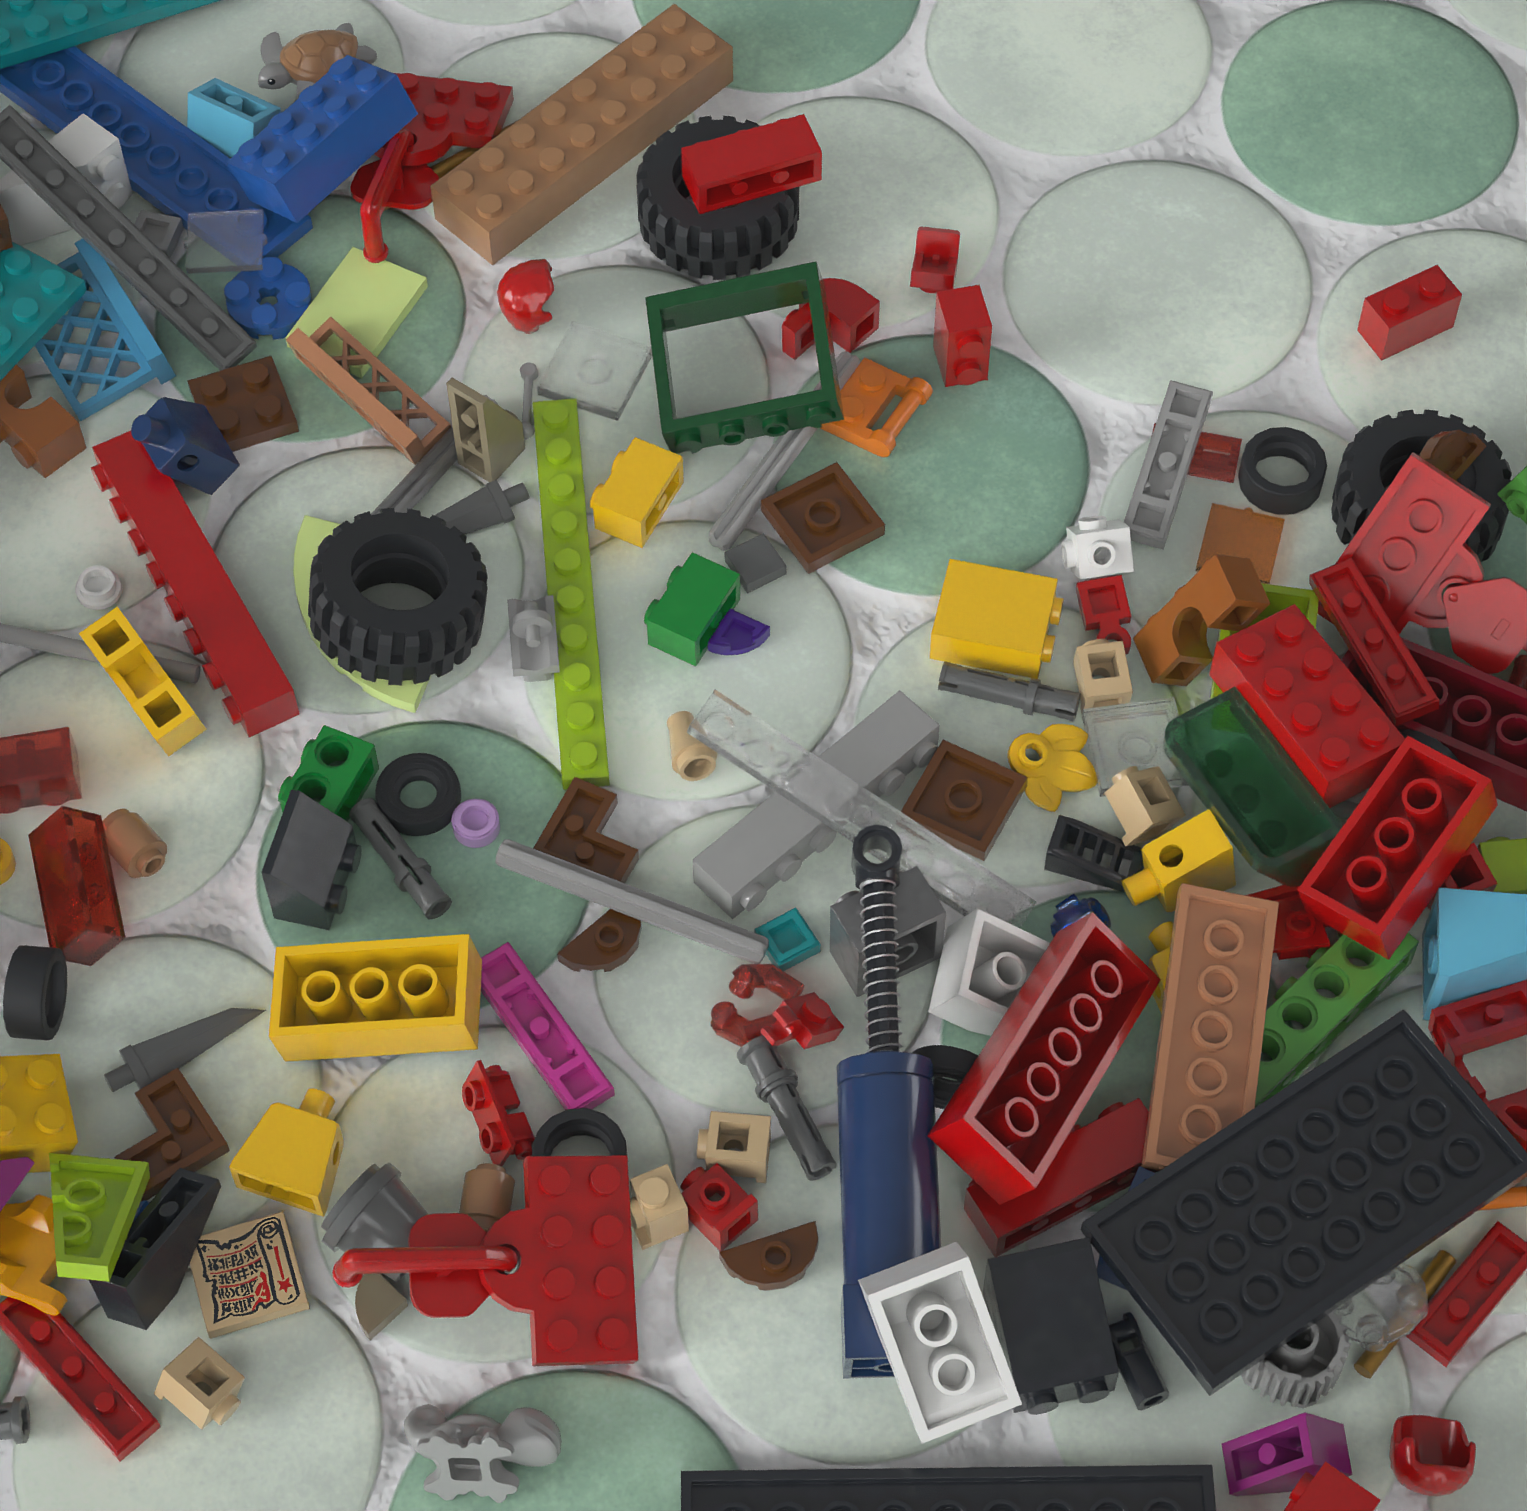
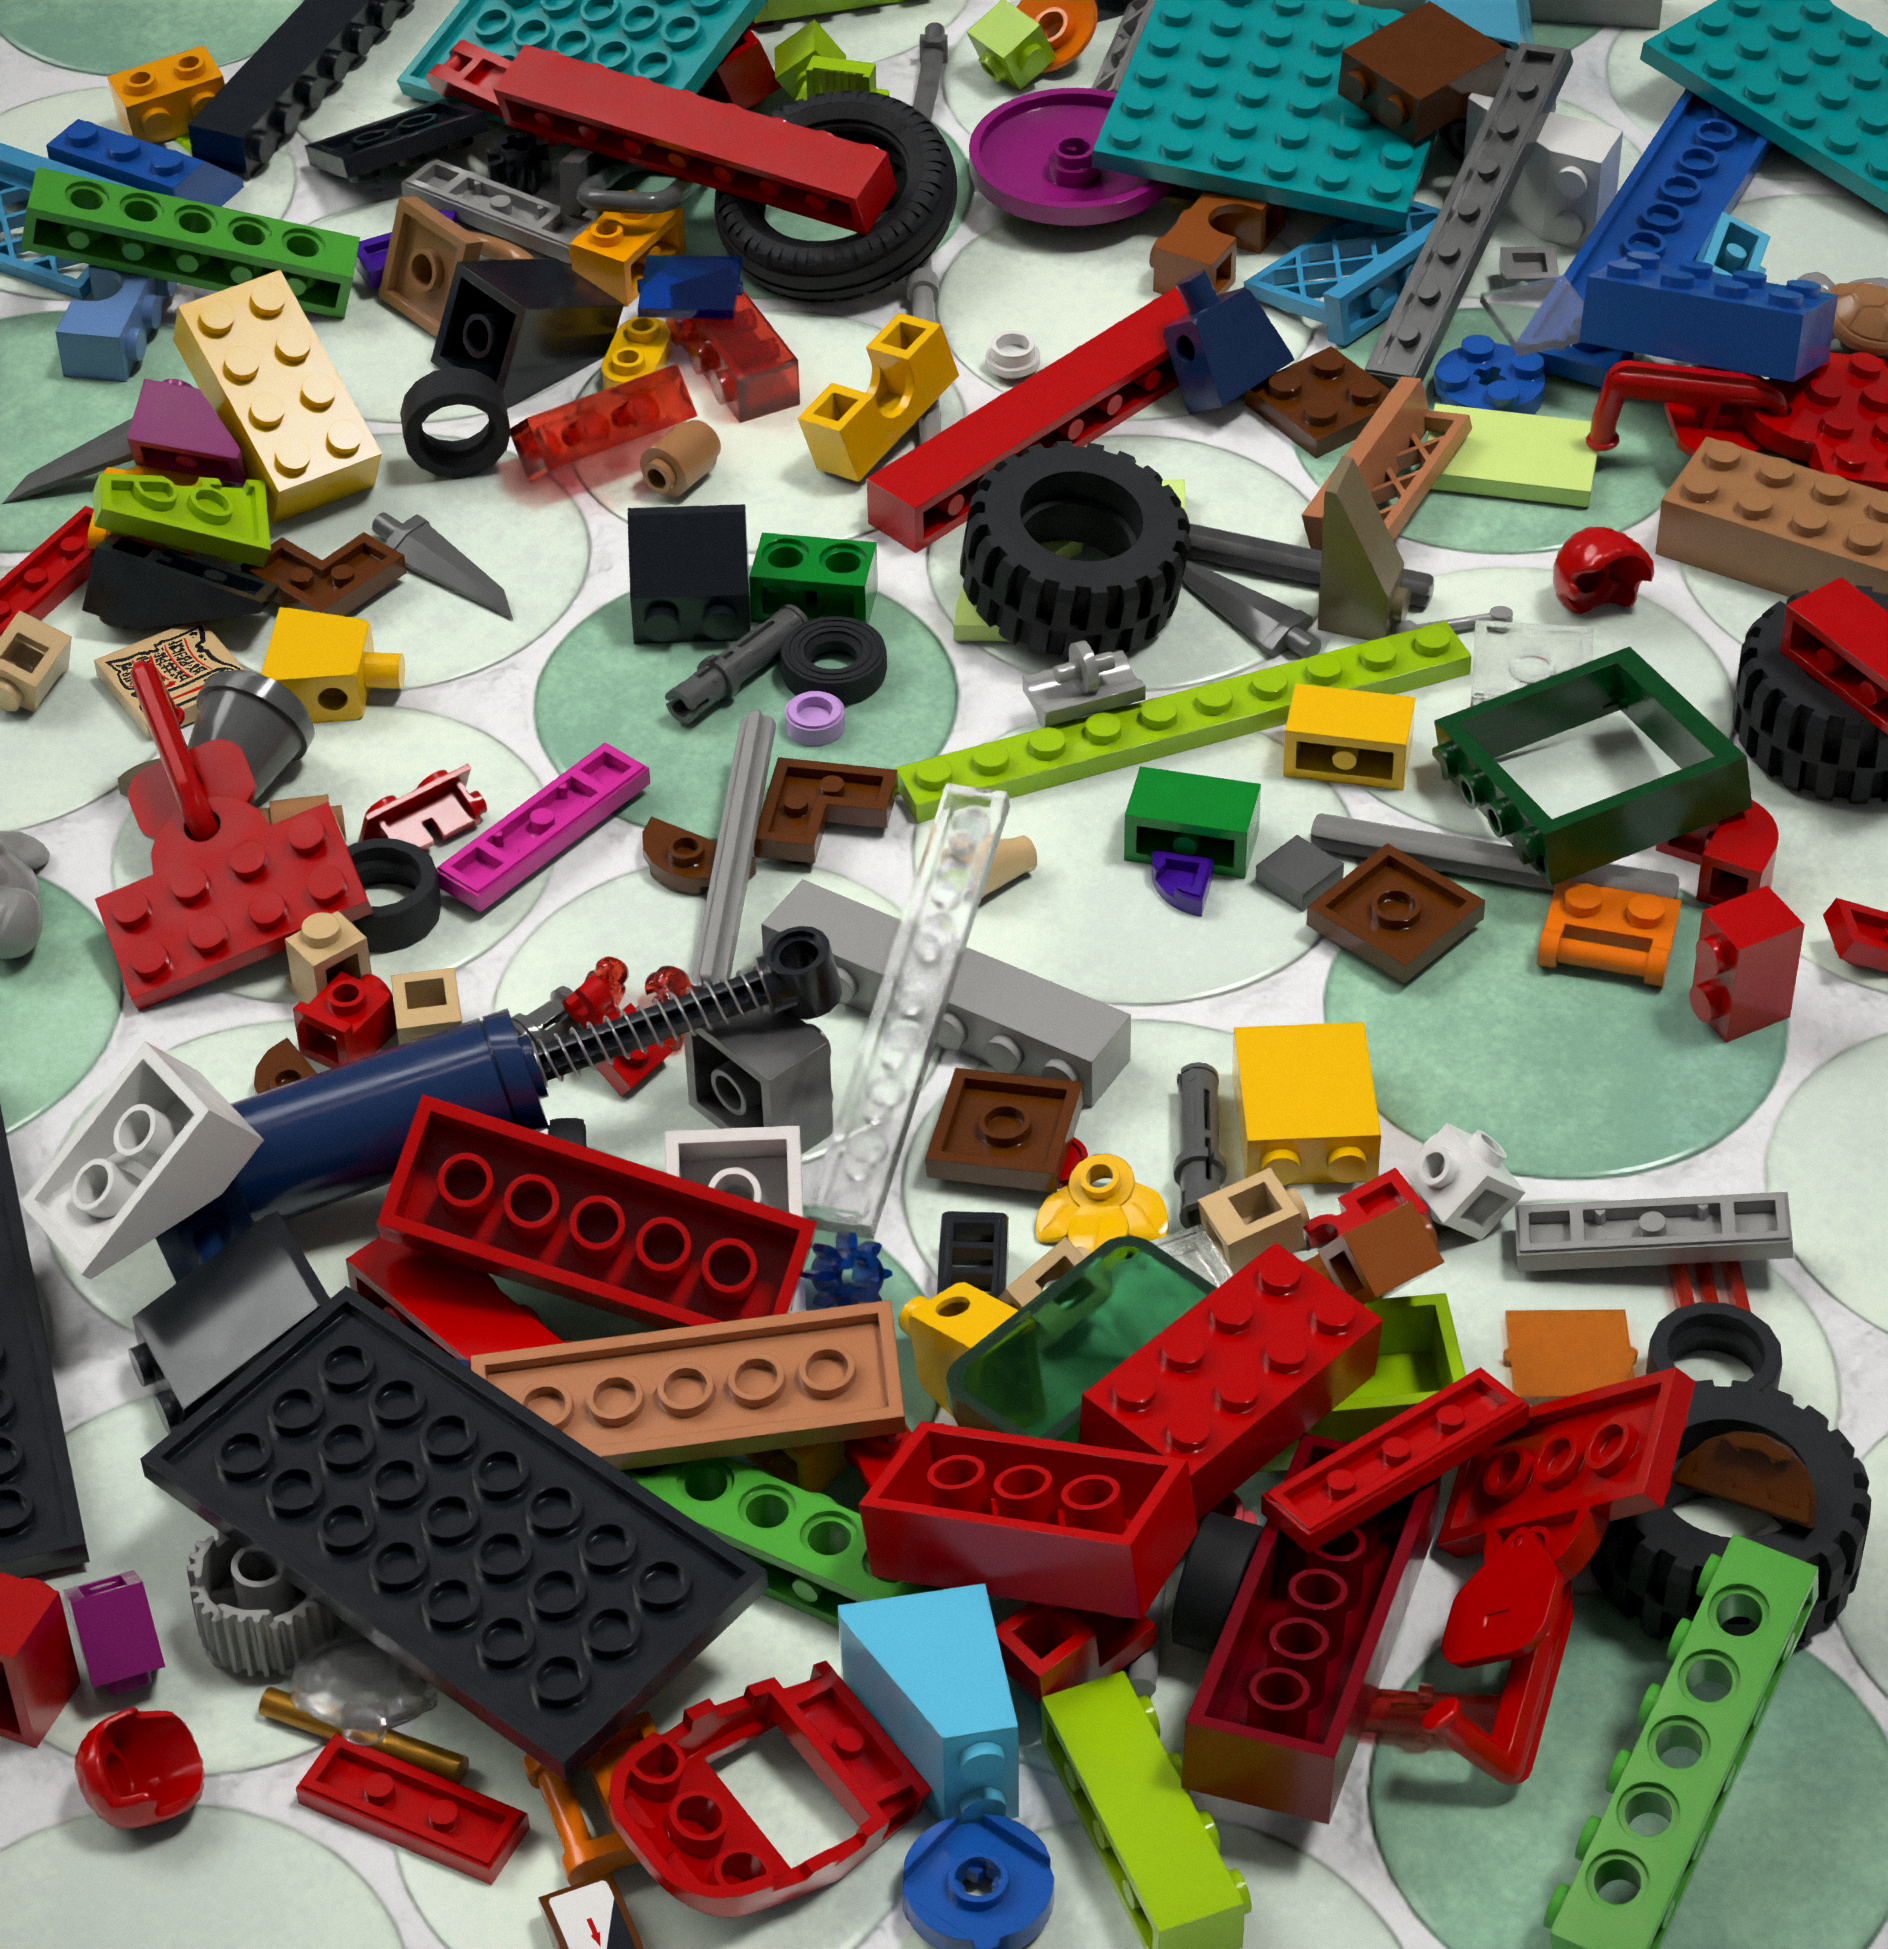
camera: 75 degrees right, 15 degrees down
yellow brick [269,934,482,1062] -> none

